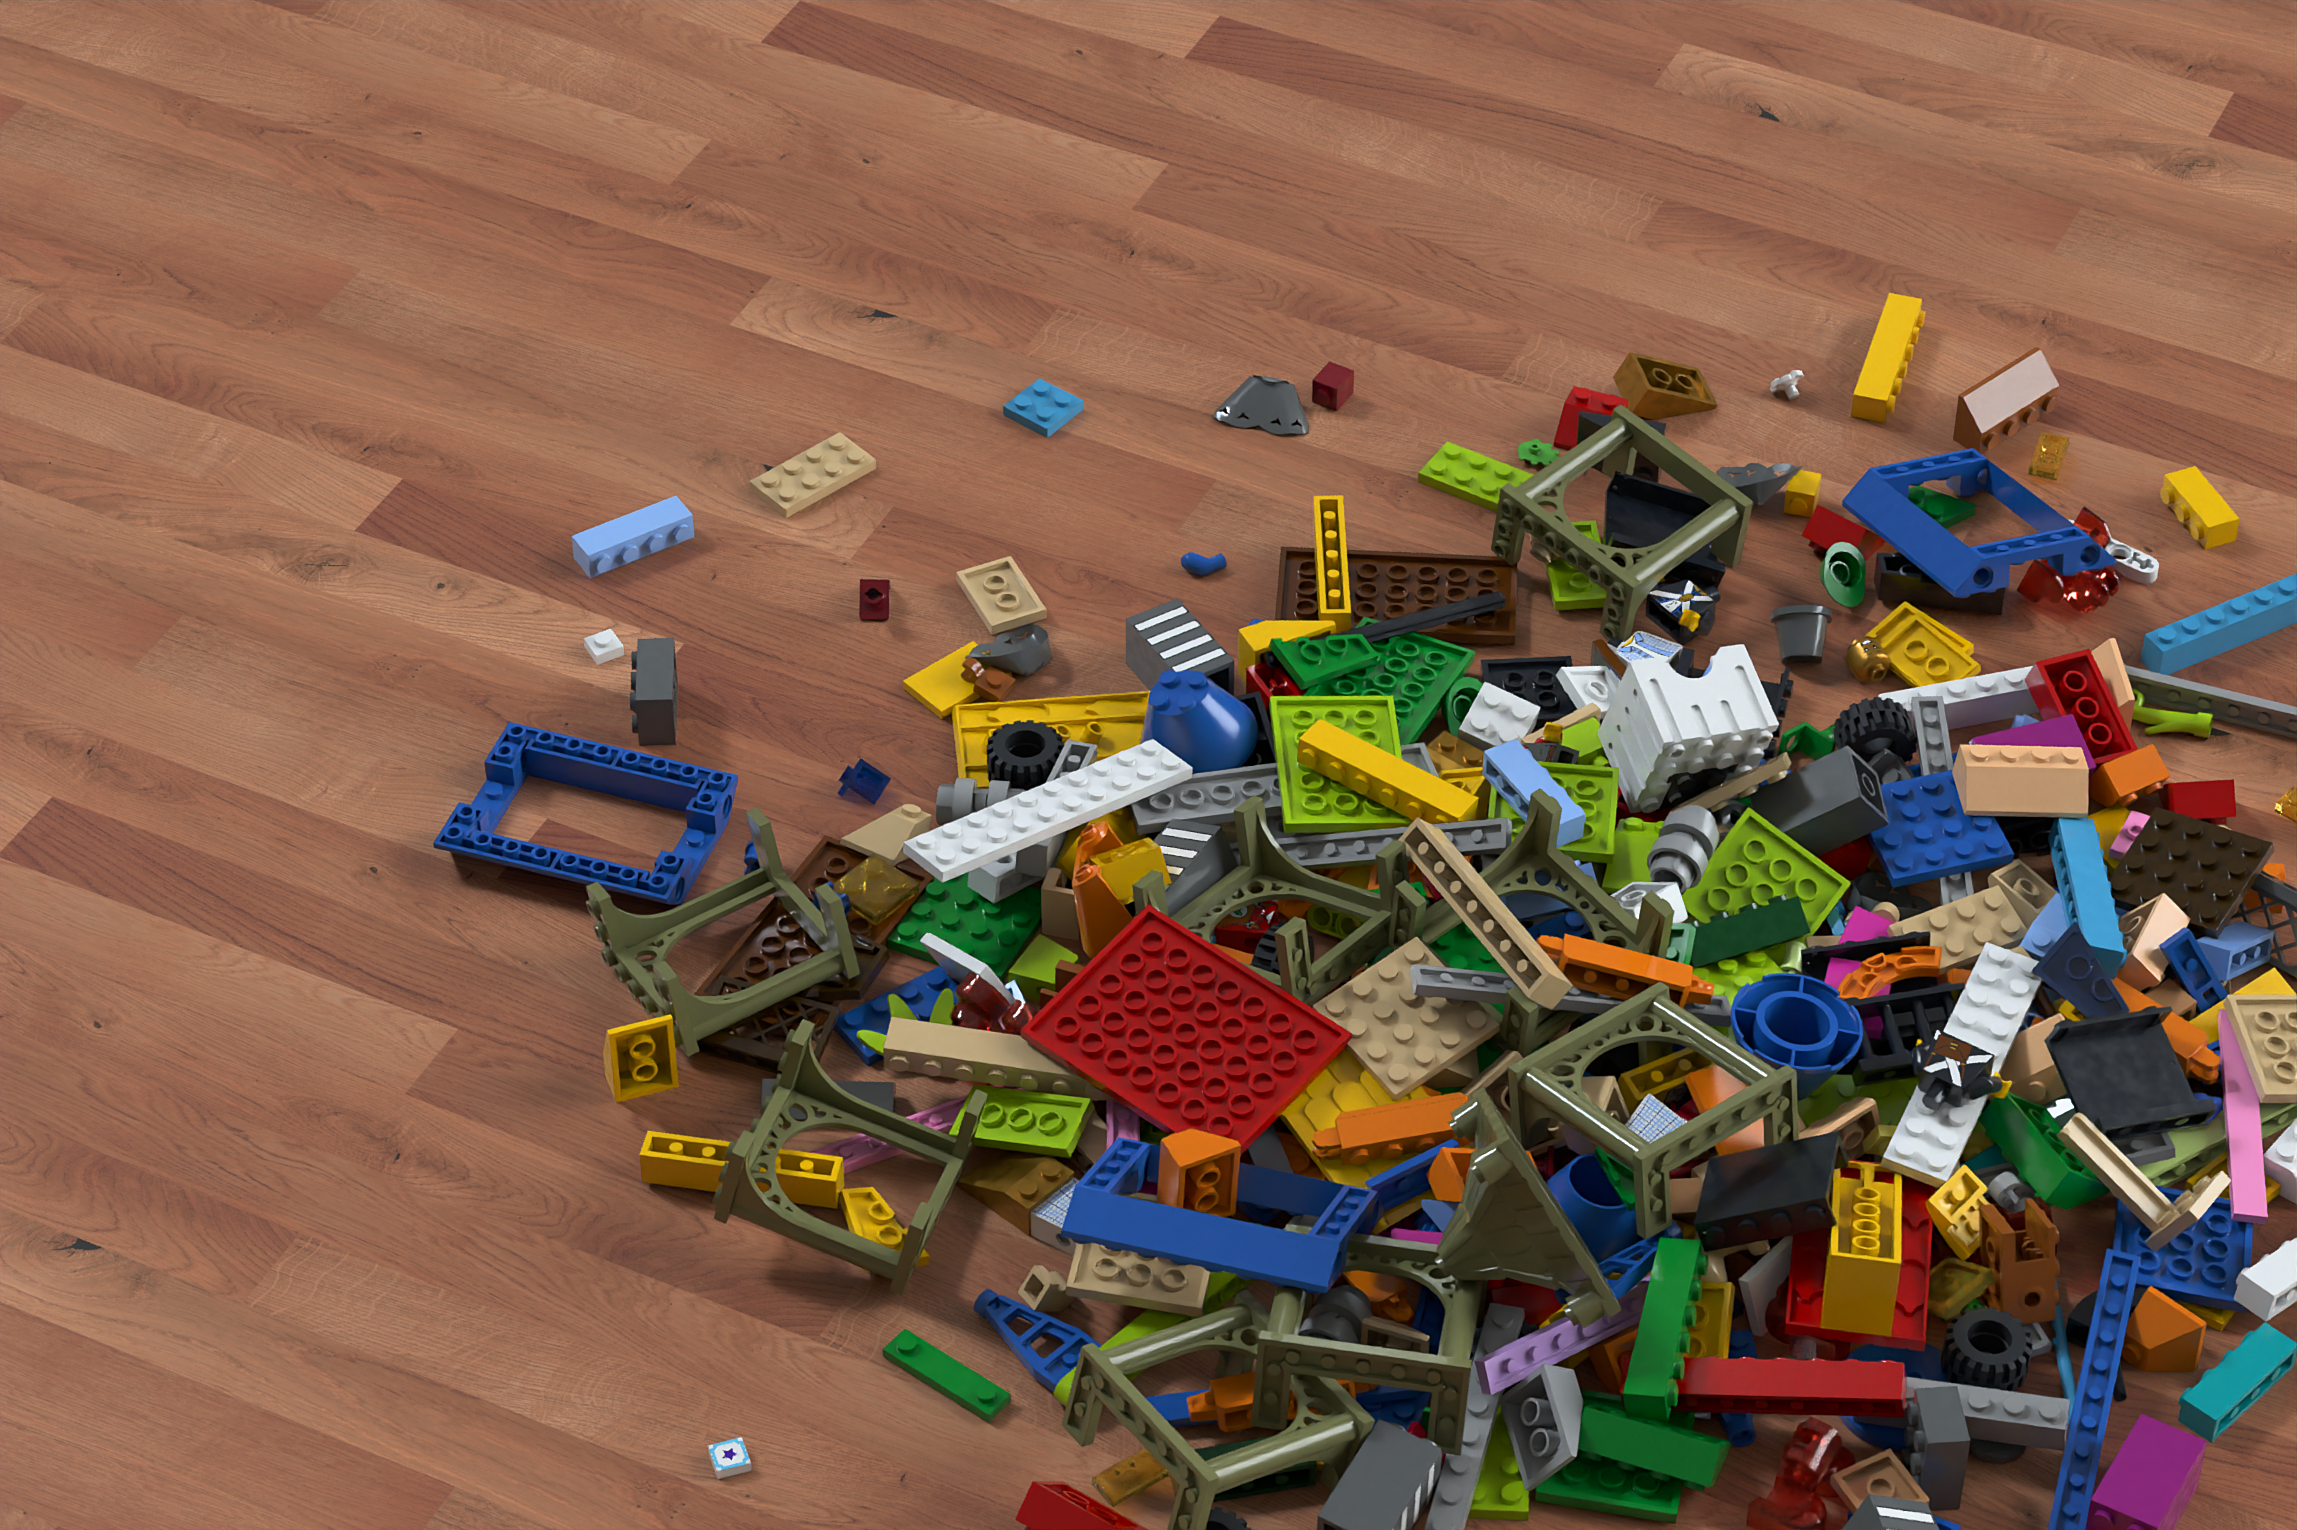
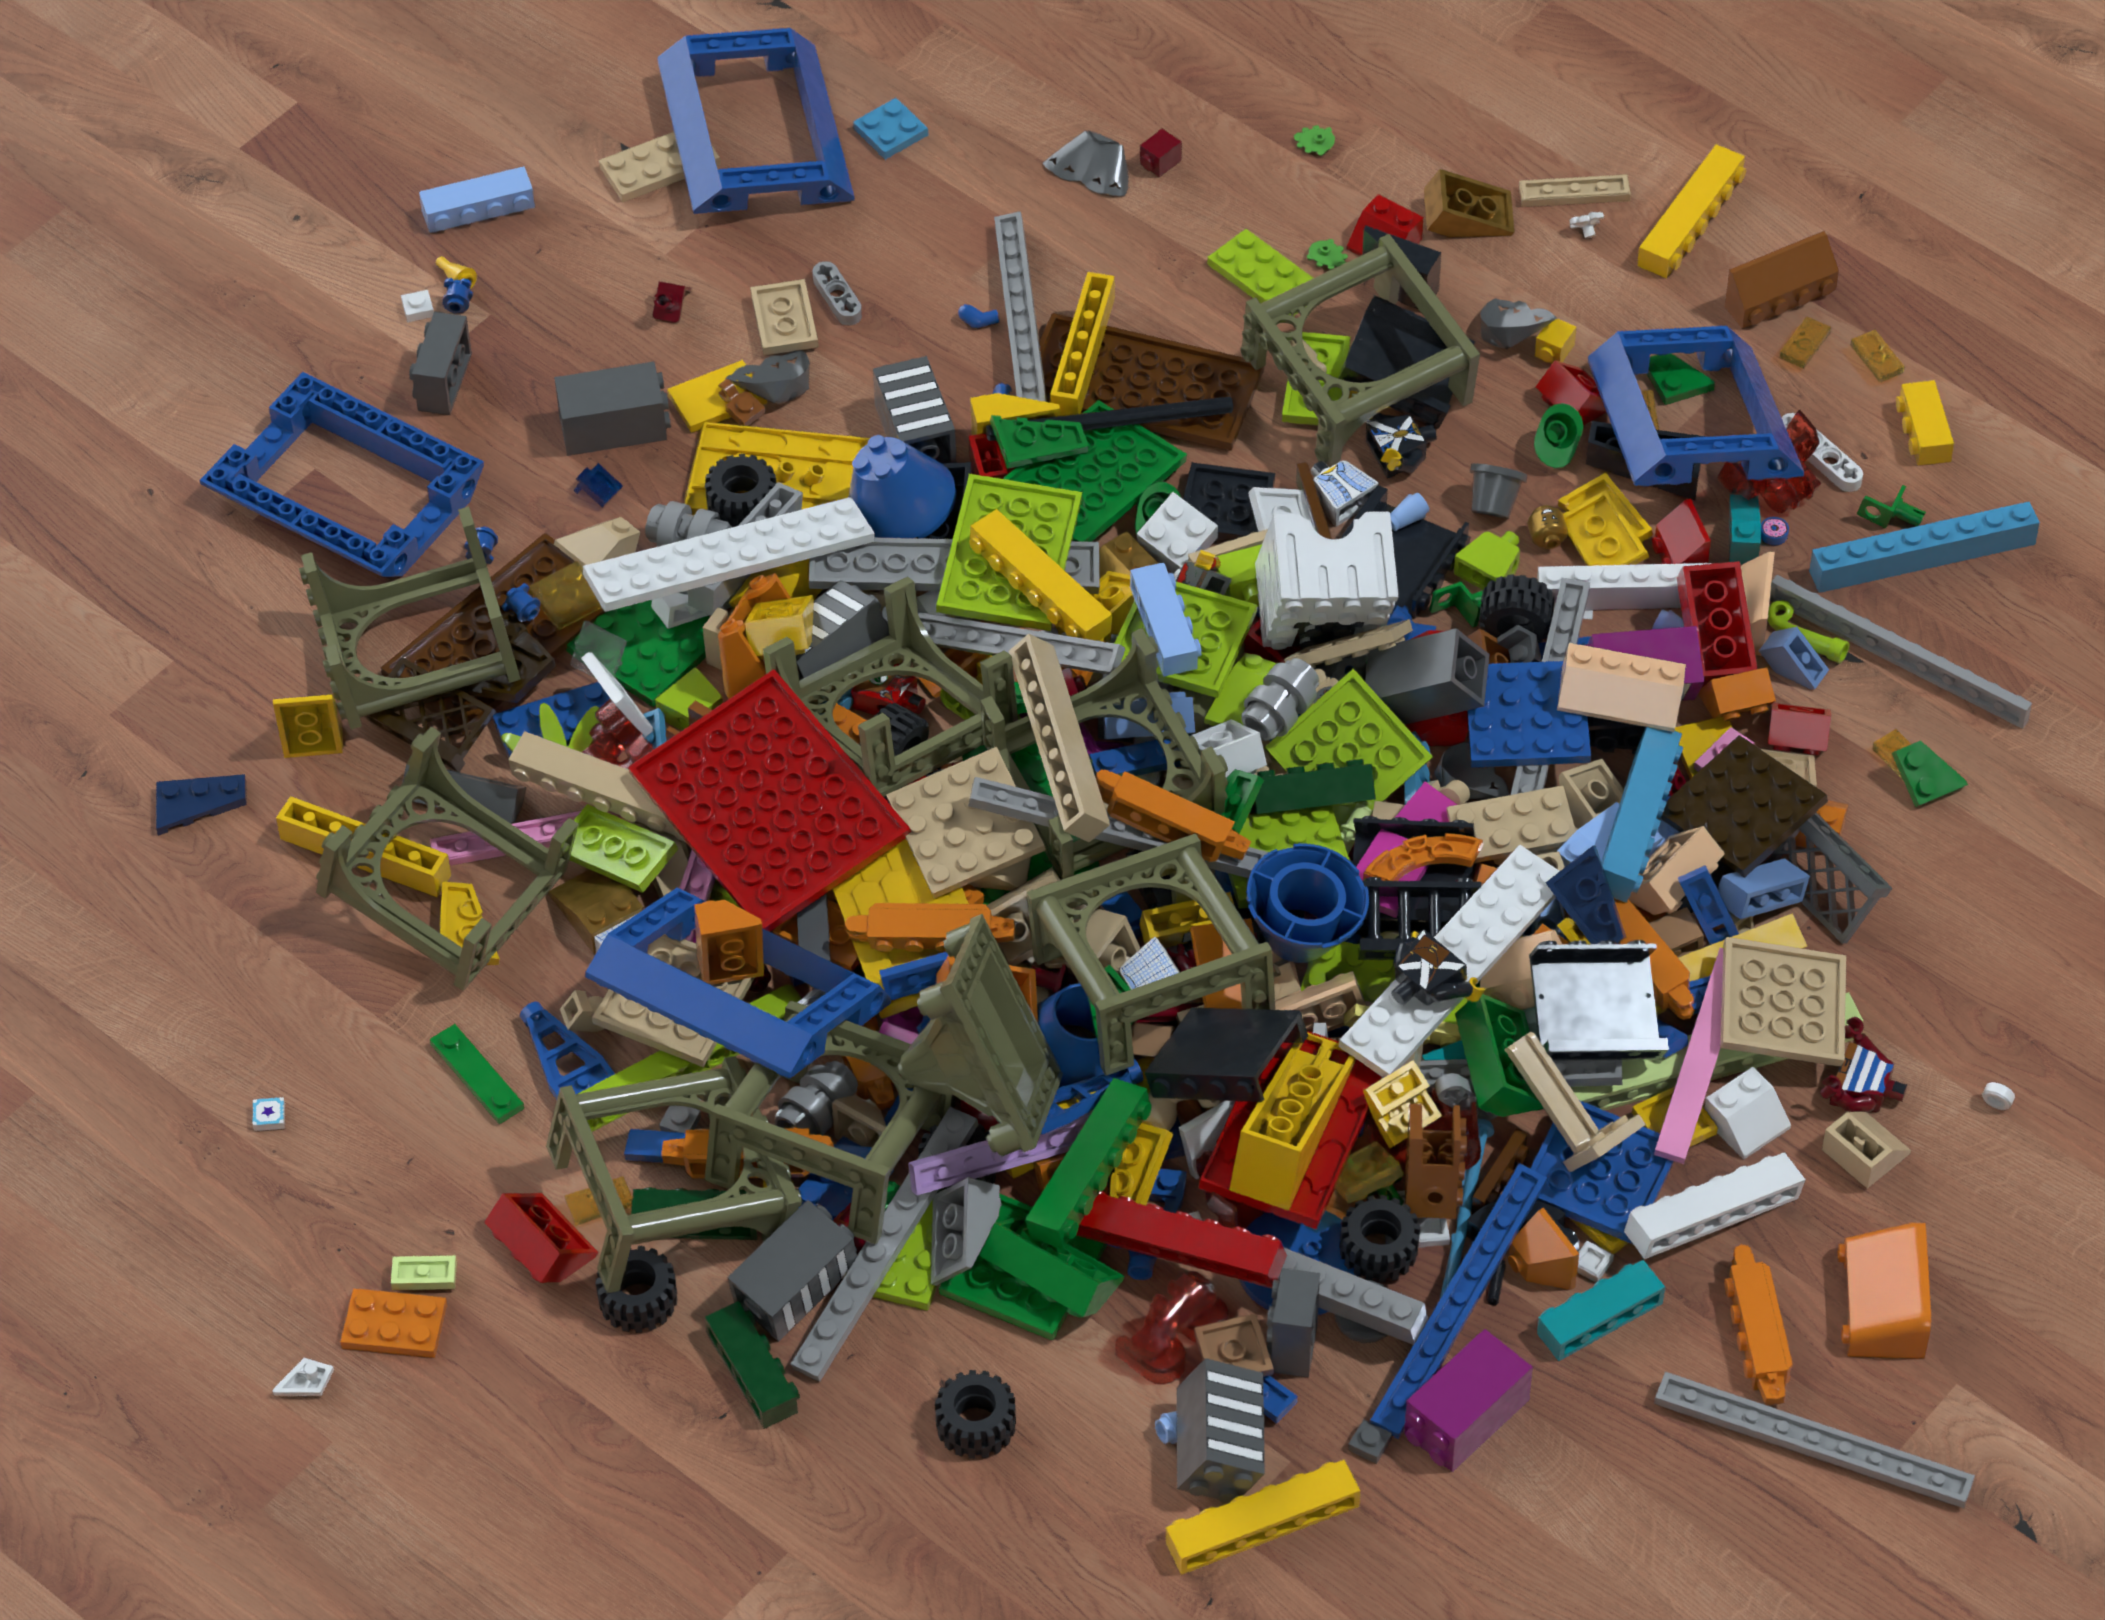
camera: 15 degrees right, 10 degrees up
none -> dark blue wing [156,774,247,836]
none -> yellow cone [436,256,477,289]
none -> blue brick [442,278,473,313]
none -> dark grey brick [554,361,671,456]
none -> clear piece [570,621,627,678]
none -> blue slope [657,28,855,214]
none -> light grey plate [659,1098,701,1133]
none -> light grey beam [812,261,862,325]
none -> light grey plate [994,211,1047,402]
none -> bright green piece [1294,125,1335,156]
none -> lime torso [1454,531,1520,590]
none -> reddish brown plate [1471,1129,1529,1214]
none -> tan tile [1519,175,1631,207]
none -> white tile [1577,1241,1614,1282]
none -> slope [1652,499,1711,564]
none -> teal slope [1729,494,1761,564]
none -> medium blue slope [1759,627,1829,690]
none -> tile [1761,517,1789,545]
none -> clear yellow plate [1850,330,1905,382]
none -> green bracket [1857,485,1926,529]

